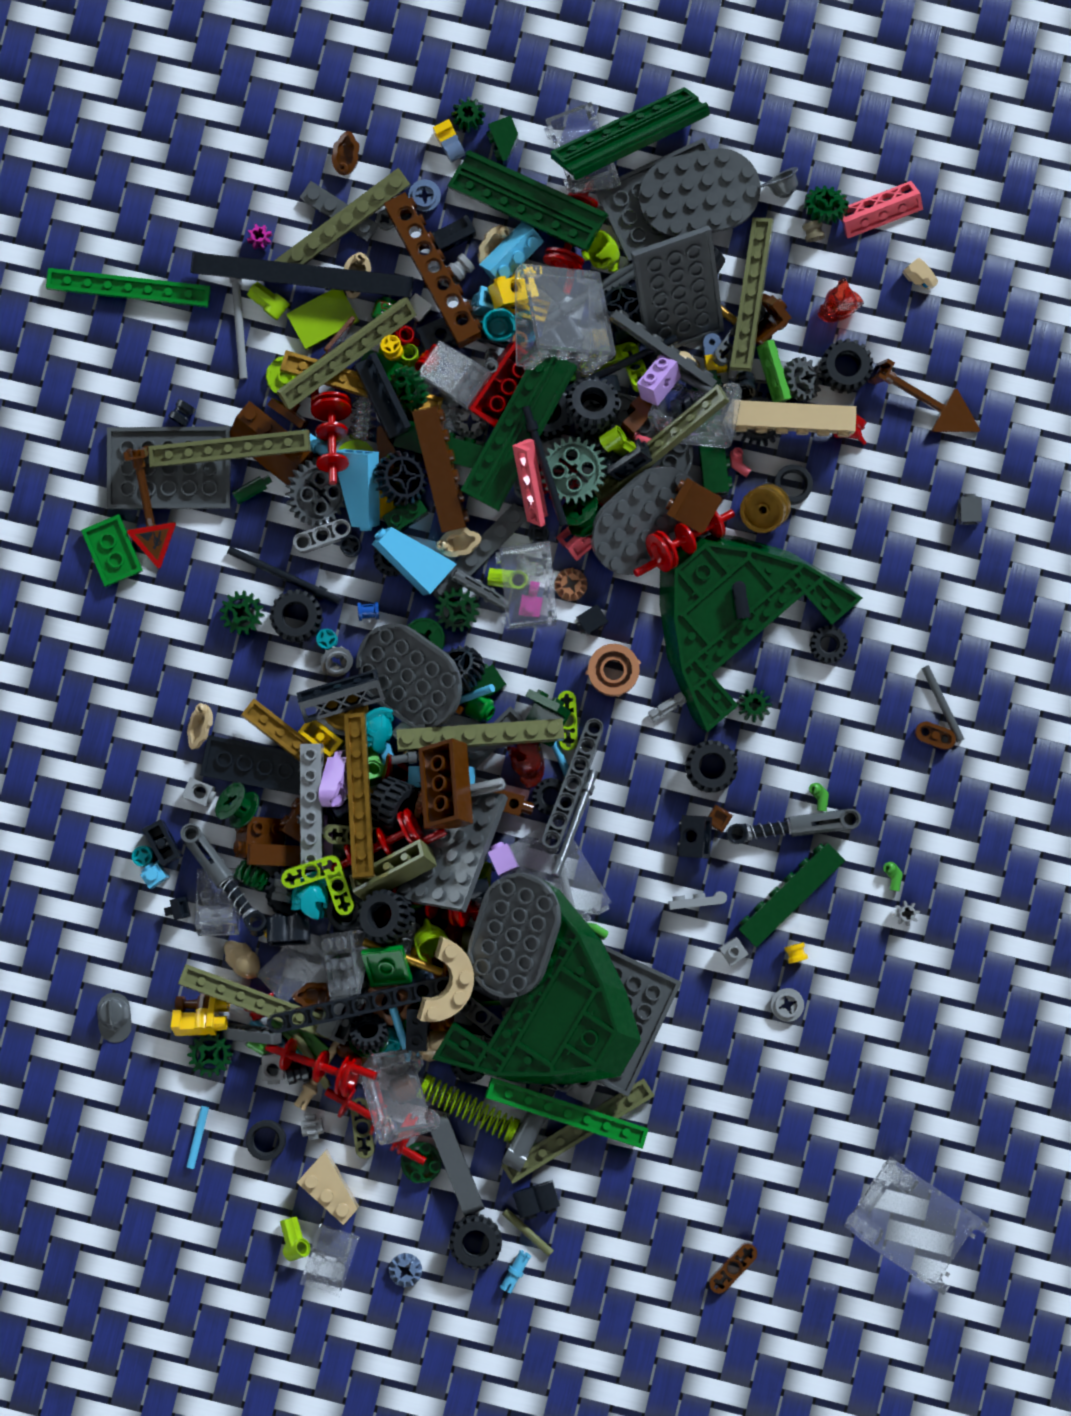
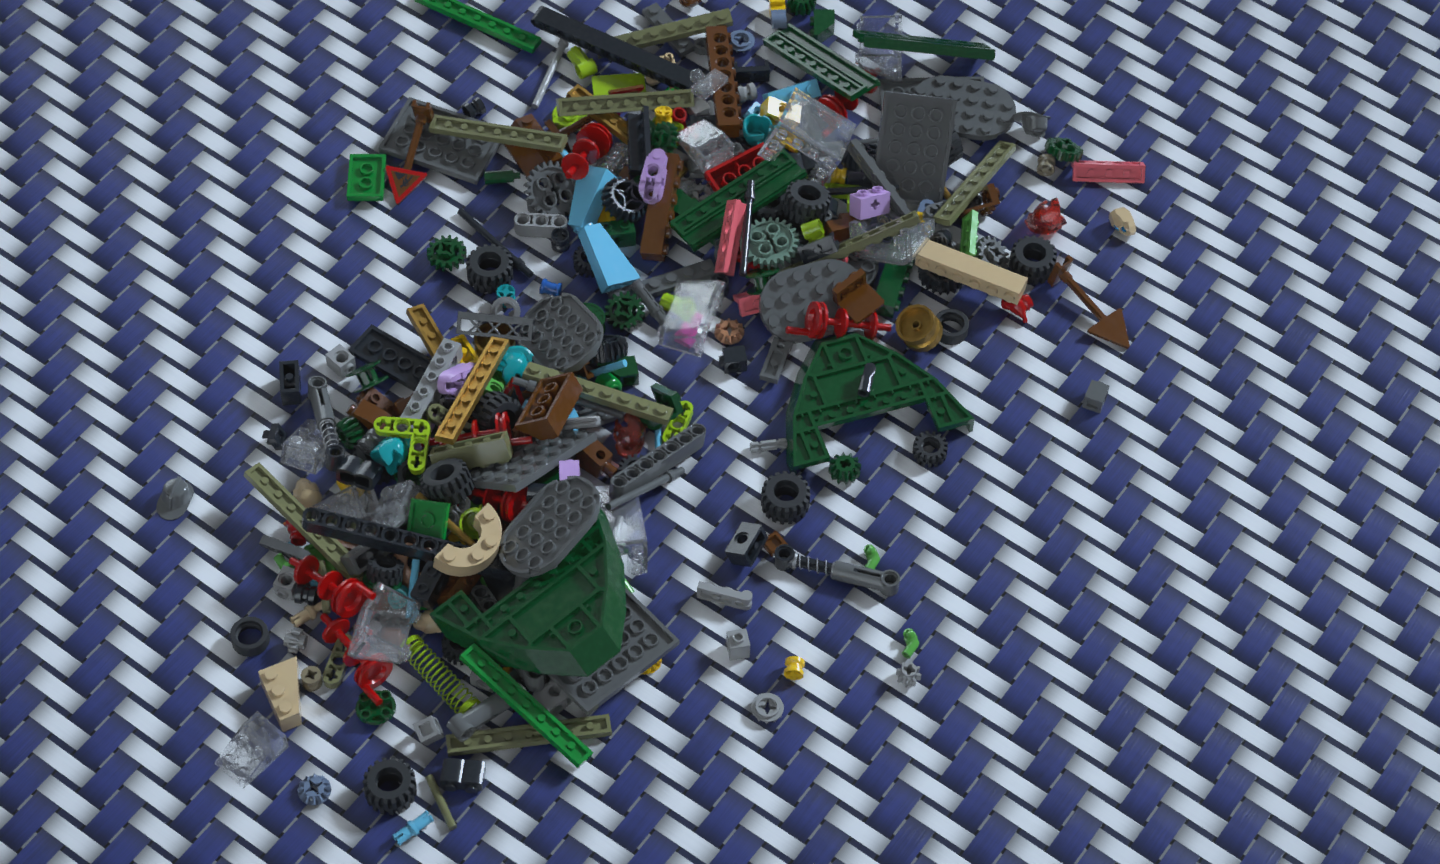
camera: 20 degrees right, 30 degrees down
teal wheel [132,846,155,867] -> none
medium azure brick [140,860,170,889] -> none
yellow hips [171,994,230,1036] -> none
medium azure bar [186,1106,209,1169] -> none
tan arm [187,703,213,749] -> none
dark green gear [187,1033,233,1077] -> none
dark pink gear [247,224,273,251] -> none
lime piece [280,1216,311,1261] -> none
dark grey beam [427,1113,485,1217] -> none
tan arm [436,527,482,557] -> none
tan arm [478,225,510,264] -> none
lime helmet [581,230,620,272] -> none
nougat piece [585,644,641,697] -> none
coral arm [729,447,752,477] -> none
dark green brick [738,843,845,948] -> none
reddish brown plate [915,721,956,750] -> none
dark grey bar [921,665,964,743] -> none
none -> dark tan wheel [301,666,323,691]
none -> light grey brick [413,715,445,746]
none -> lavender piece [639,148,668,204]
none -> clear plate [690,68,728,100]
none -> dark grey plate [759,337,793,384]

